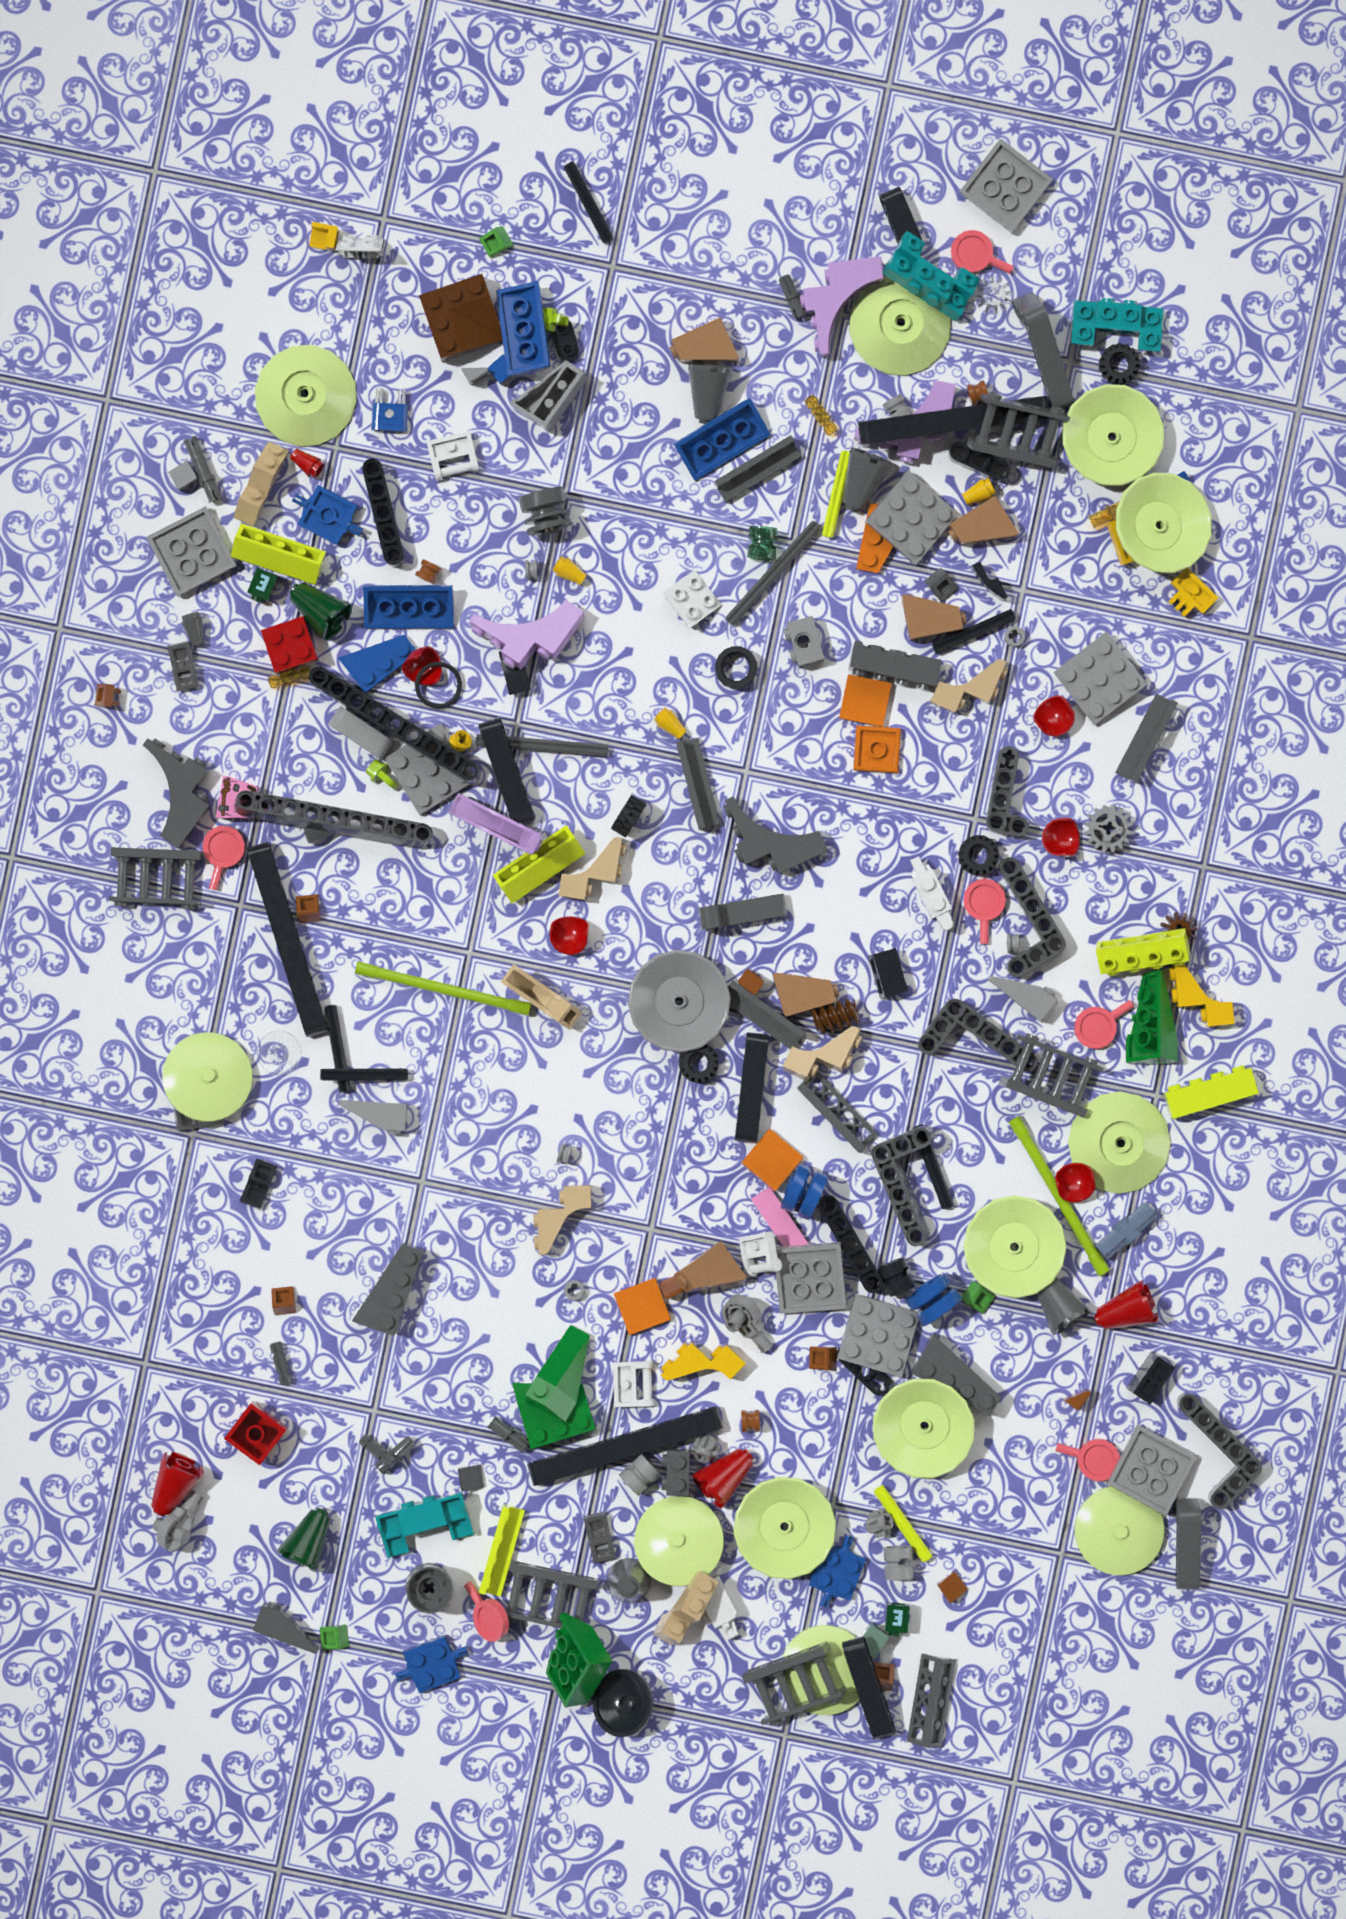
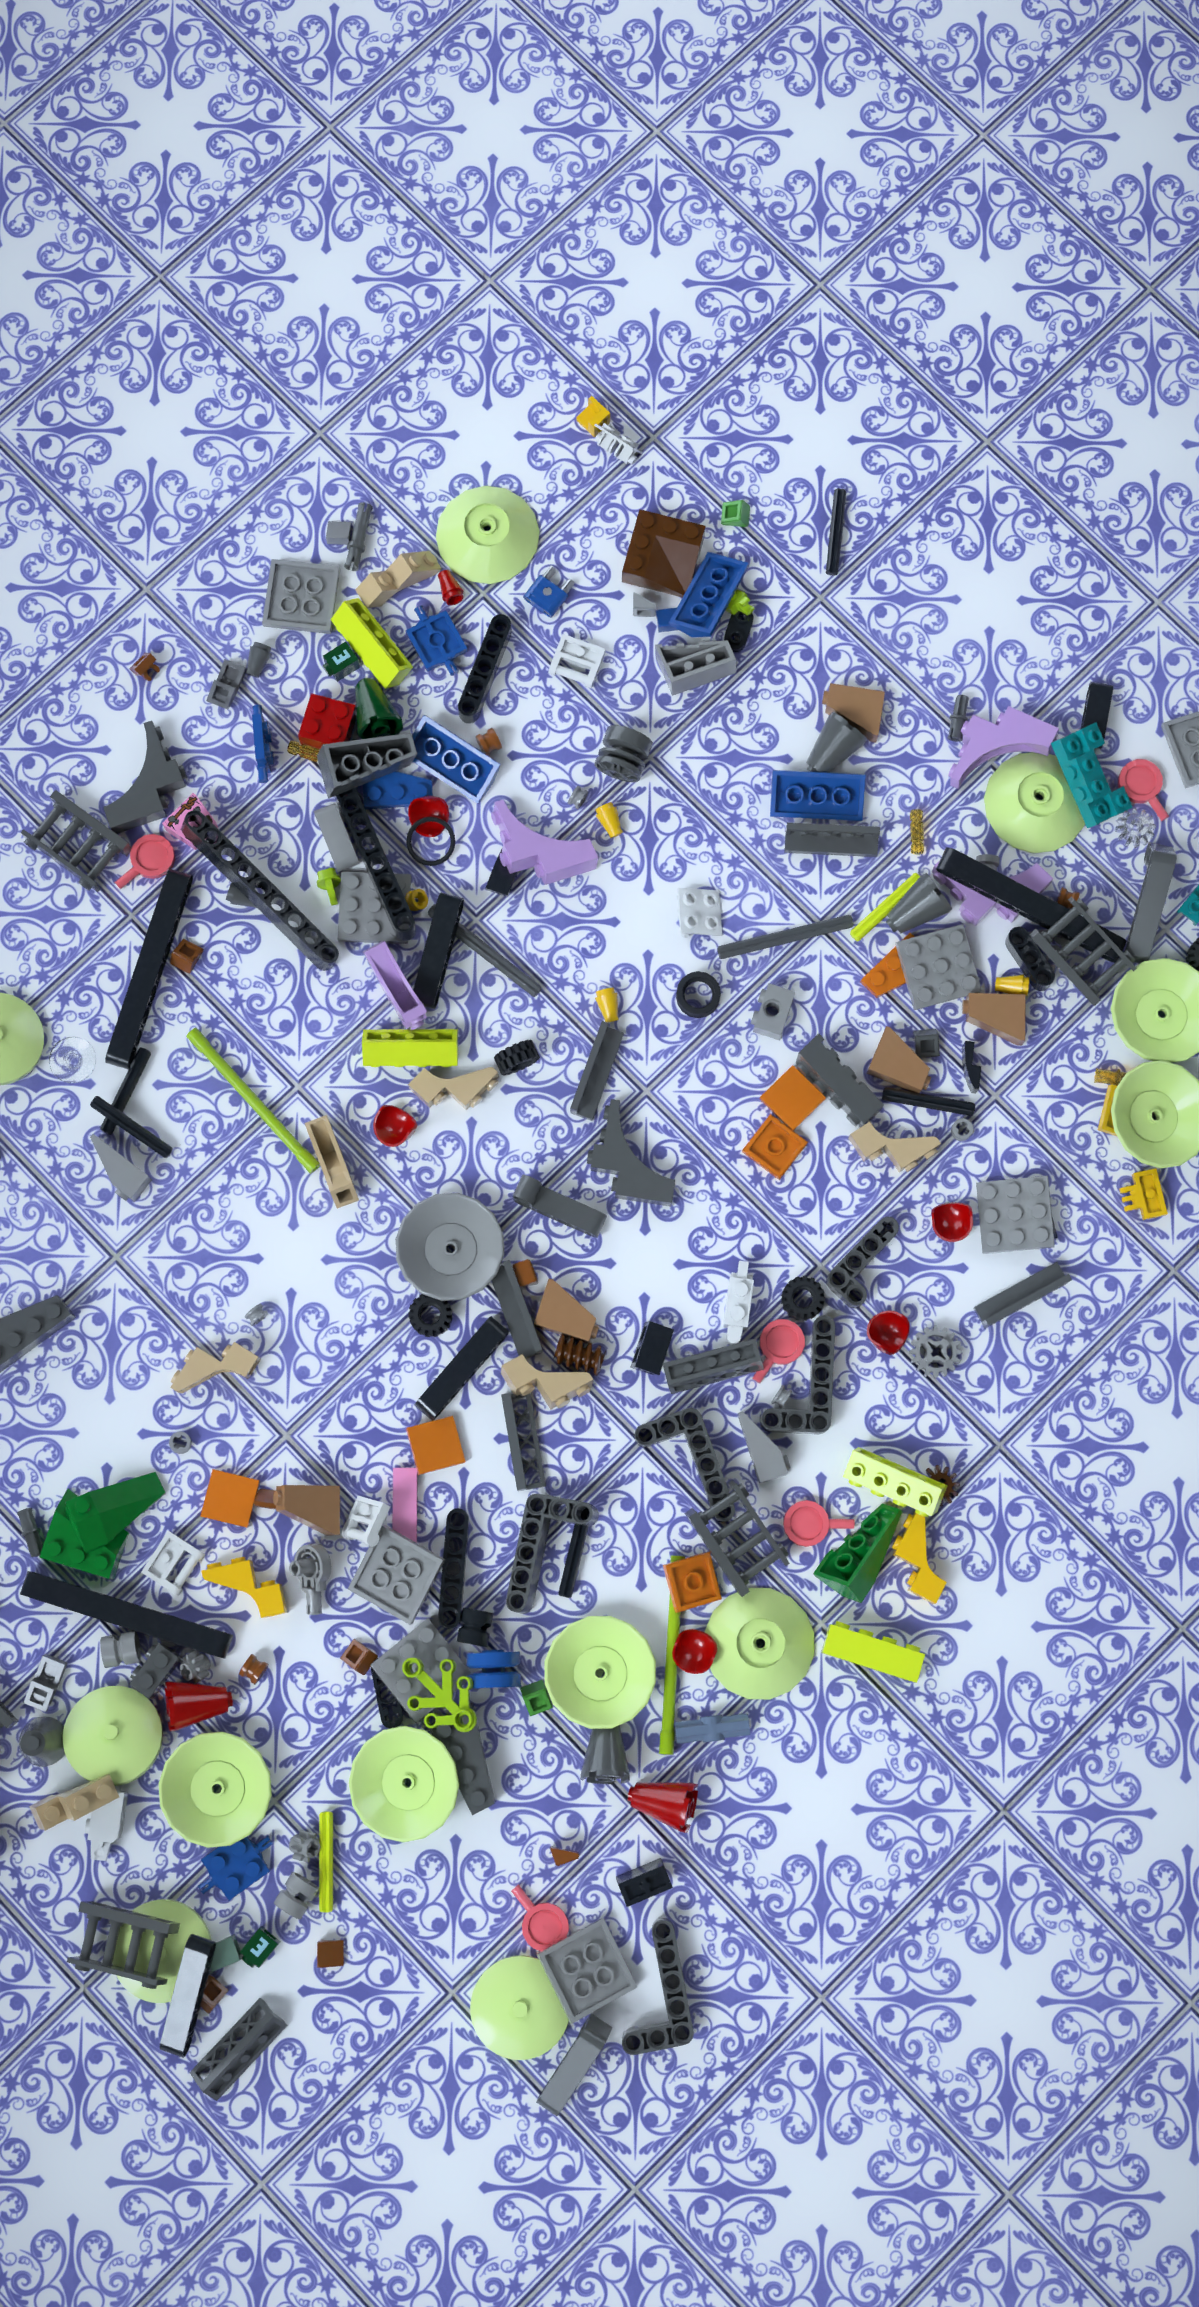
camera: 30 degrees right, 10 degrees down
clear green wheel [747,526,778,560] -> none
blue wheel [780,1163,828,1220] -> none
none -> blue plate [252,705,274,783]
none -> dark grey wedge [317,733,417,799]
none -> lime plant [402,1658,477,1732]
none -> dark grey fence [662,1338,764,1394]
none -> orange tile [663,1552,722,1613]

